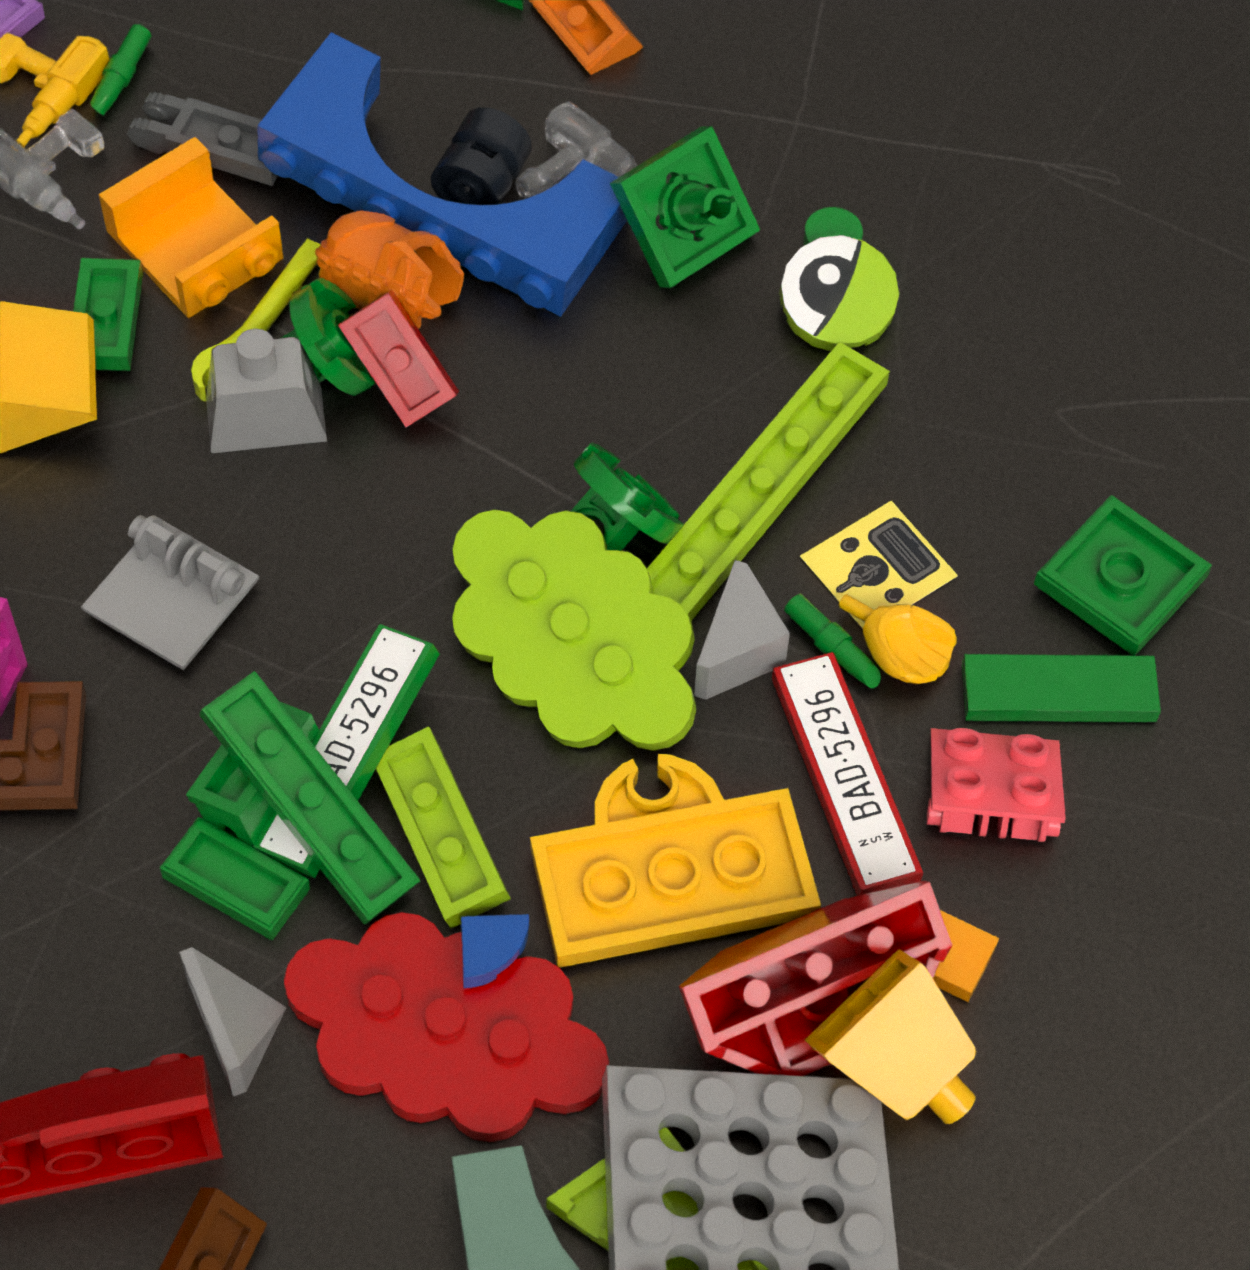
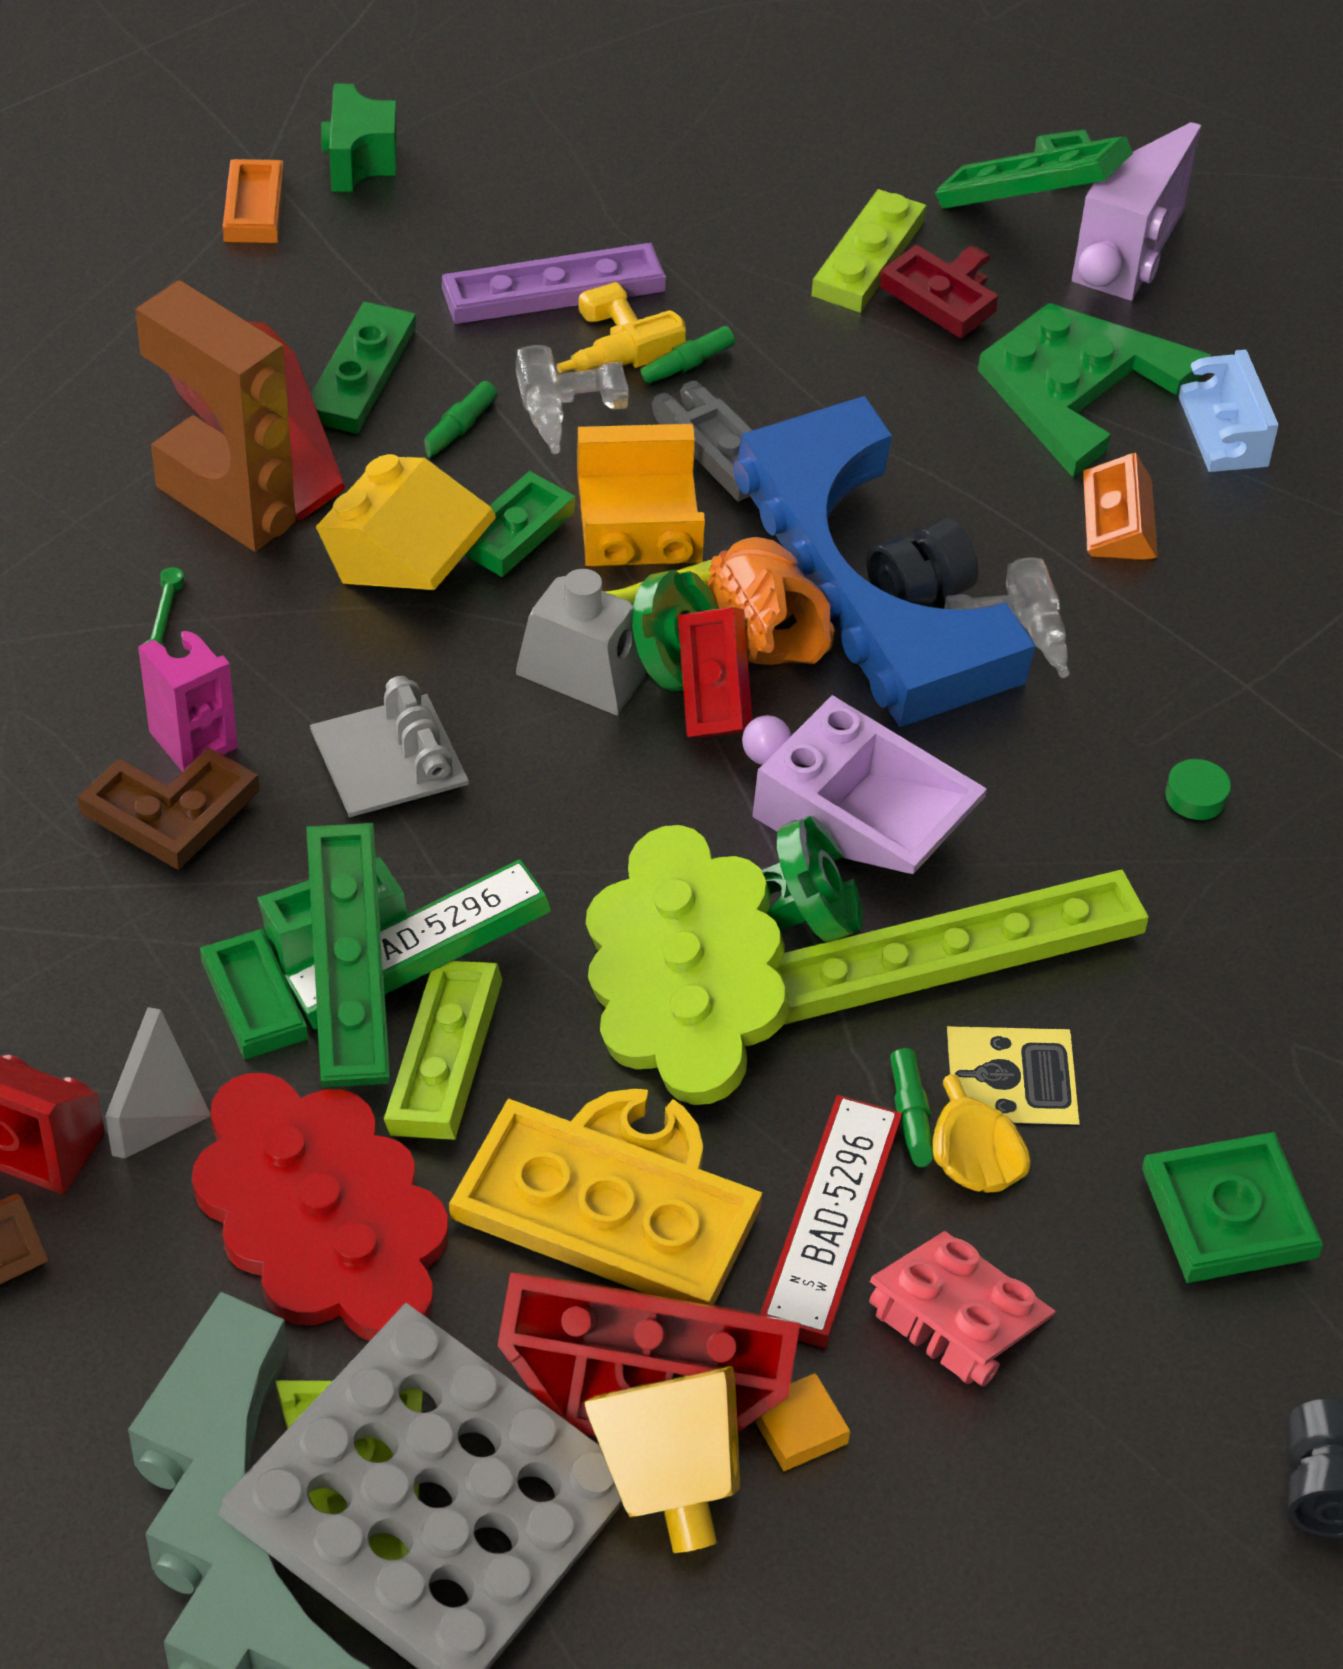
camera: 35 degrees right, 10 degrees down
blue tile [461,914,529,988] -> none
green plate [610,126,760,288] -> none
light grey slope [694,560,790,699] -> none
tile [779,235,899,351] -> none
green tile [962,654,1161,722] -> none
none -> lavender slope [742,695,987,874]

